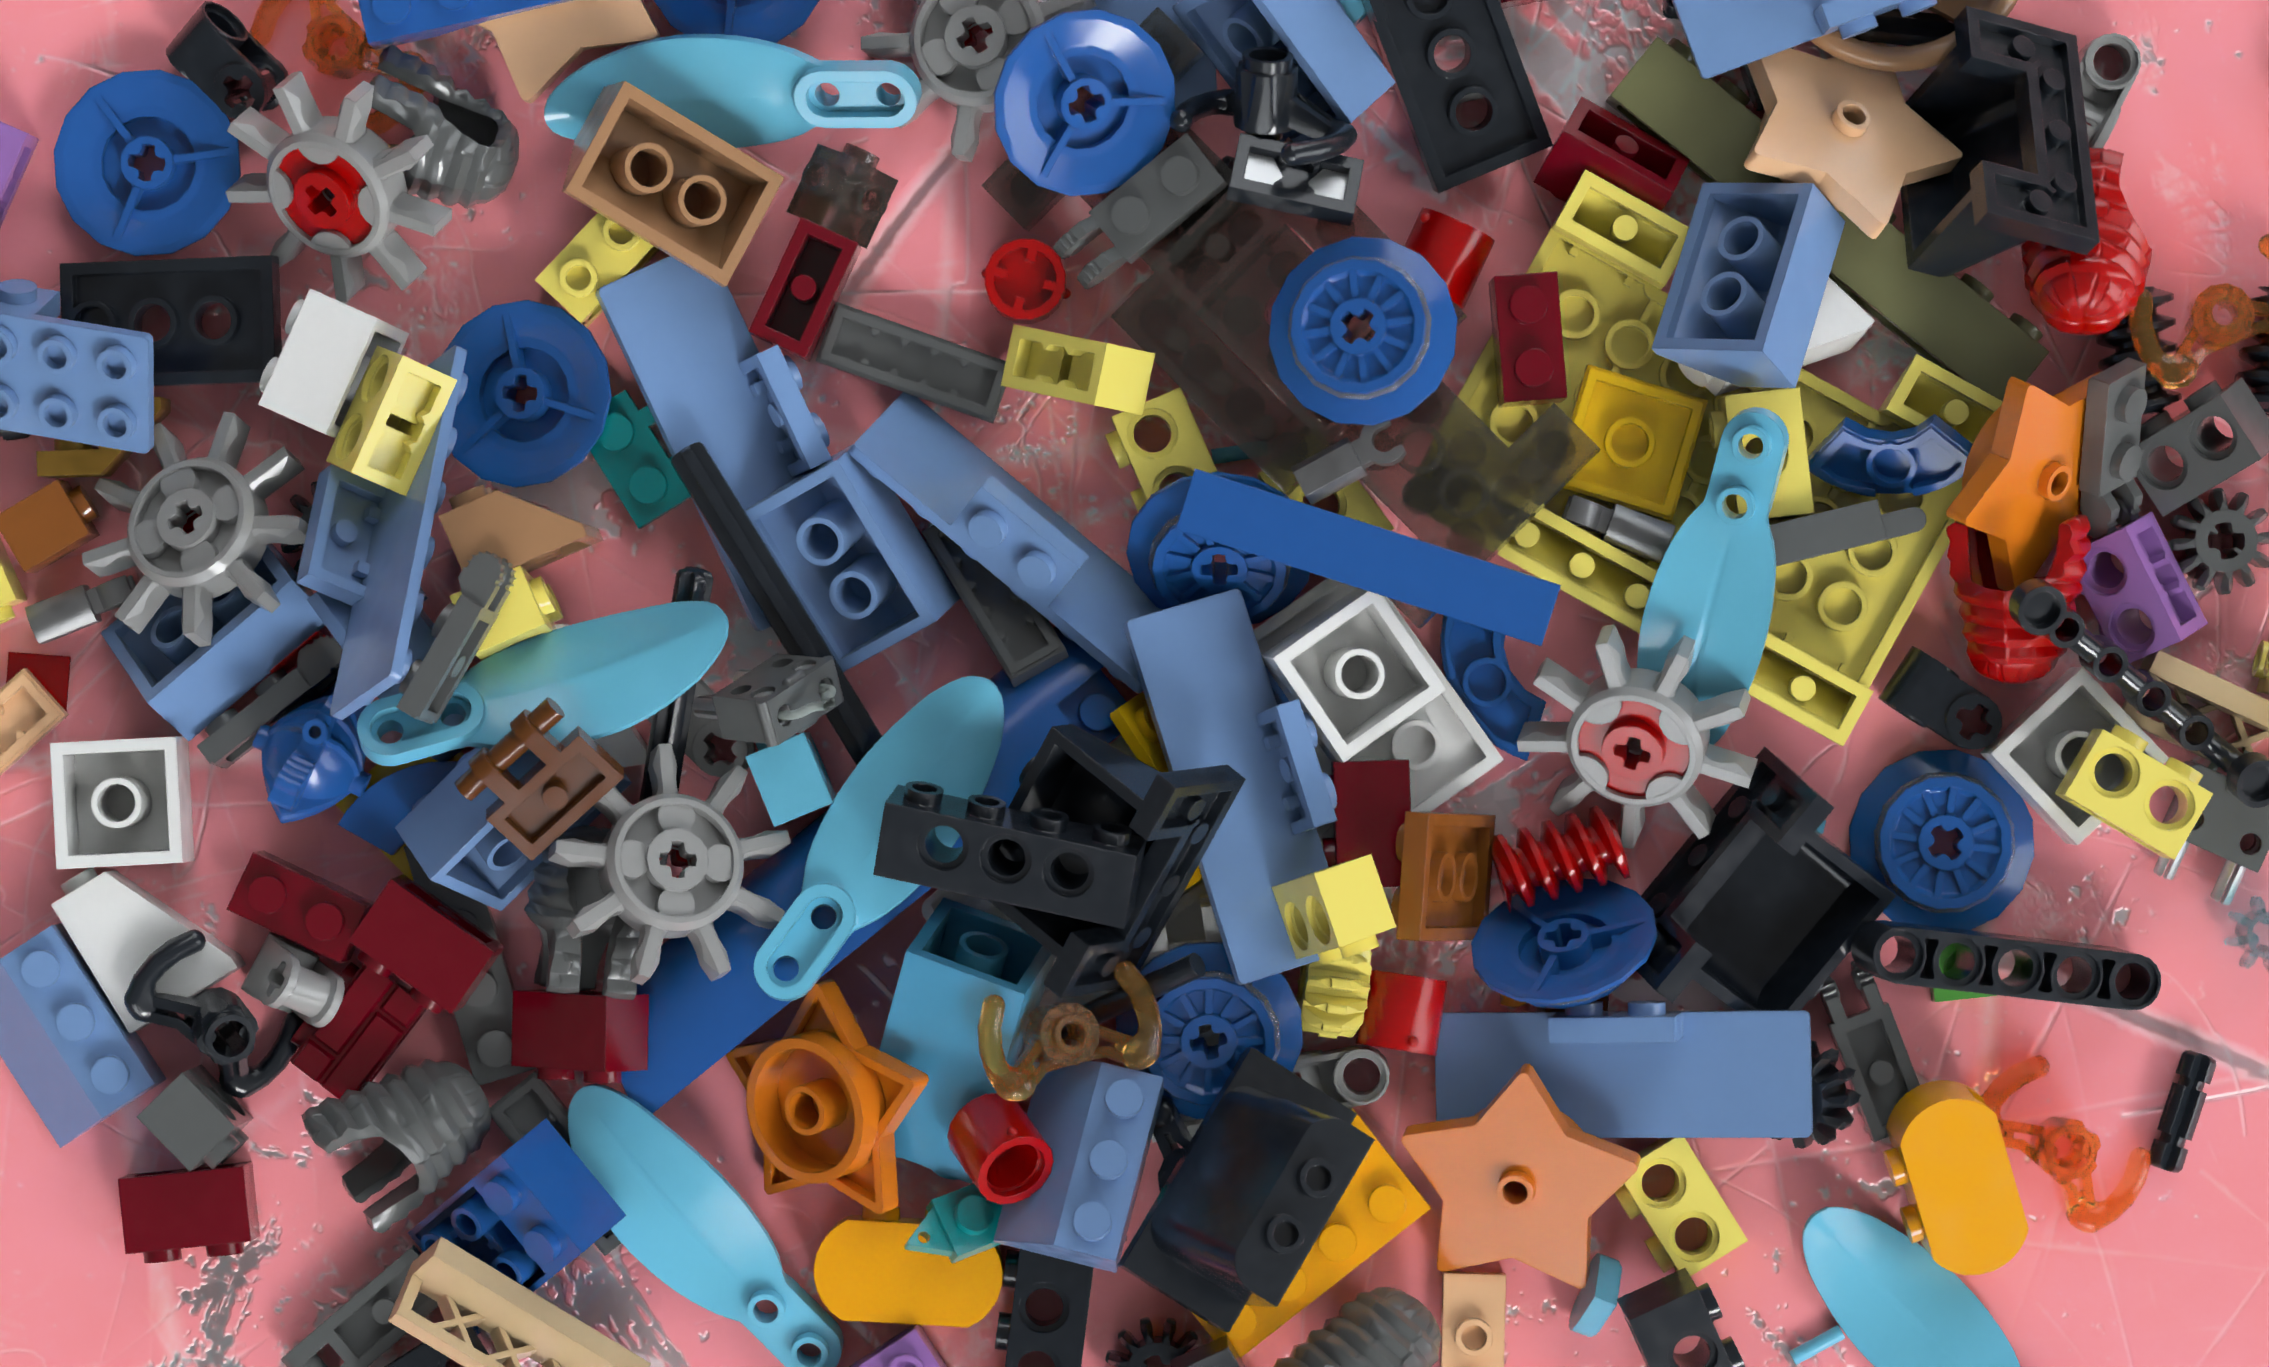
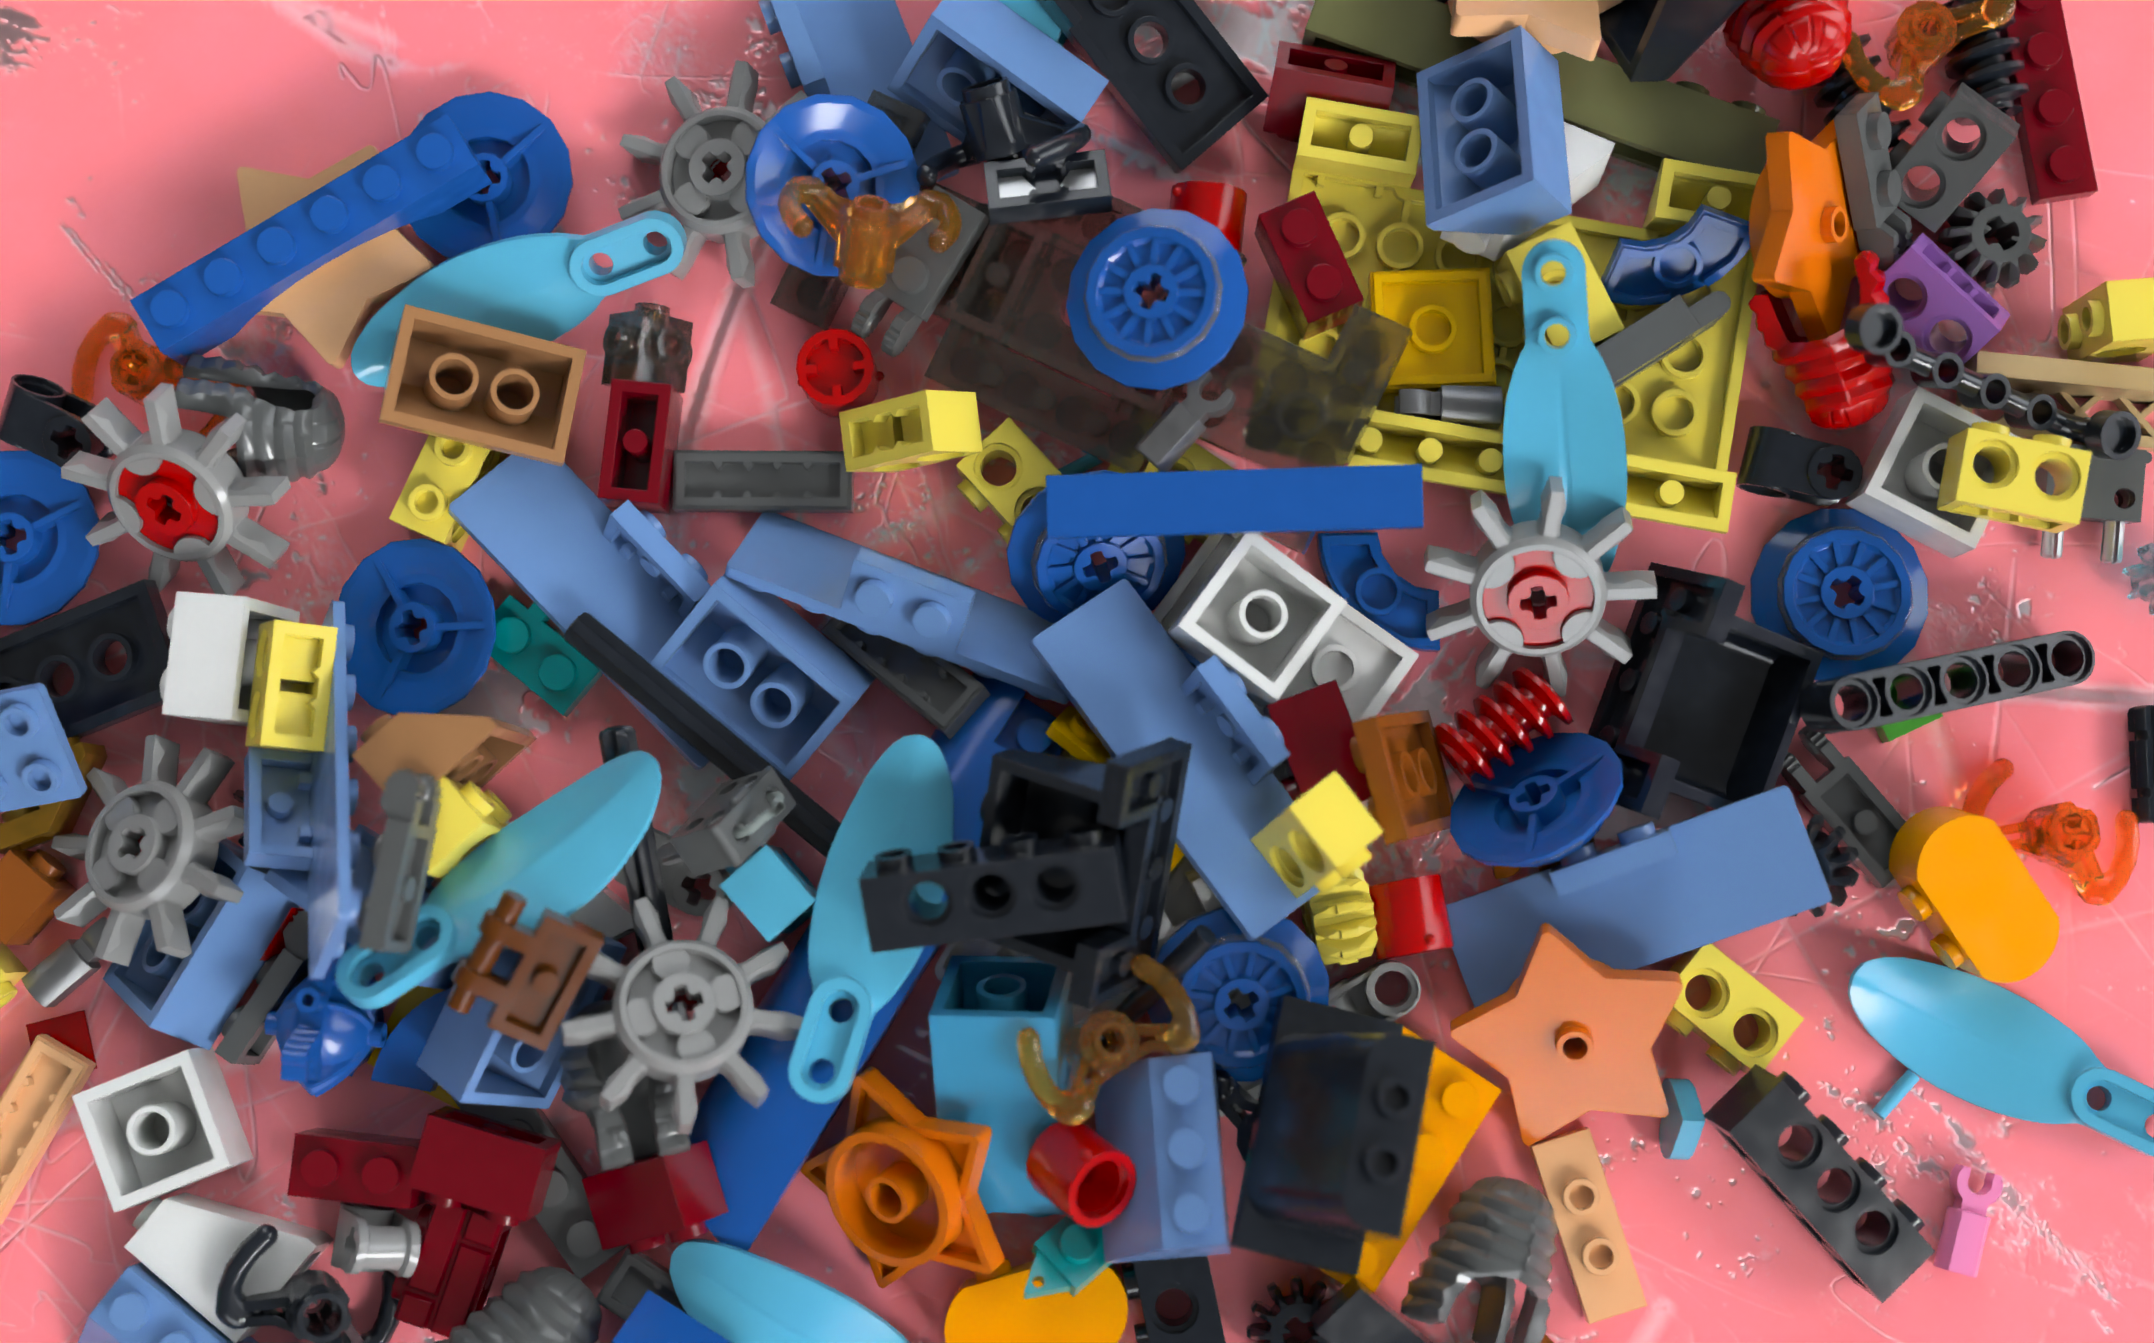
camera: 10 degrees left, 5 degrees down
none -> clear orange piece [777,175,963,289]

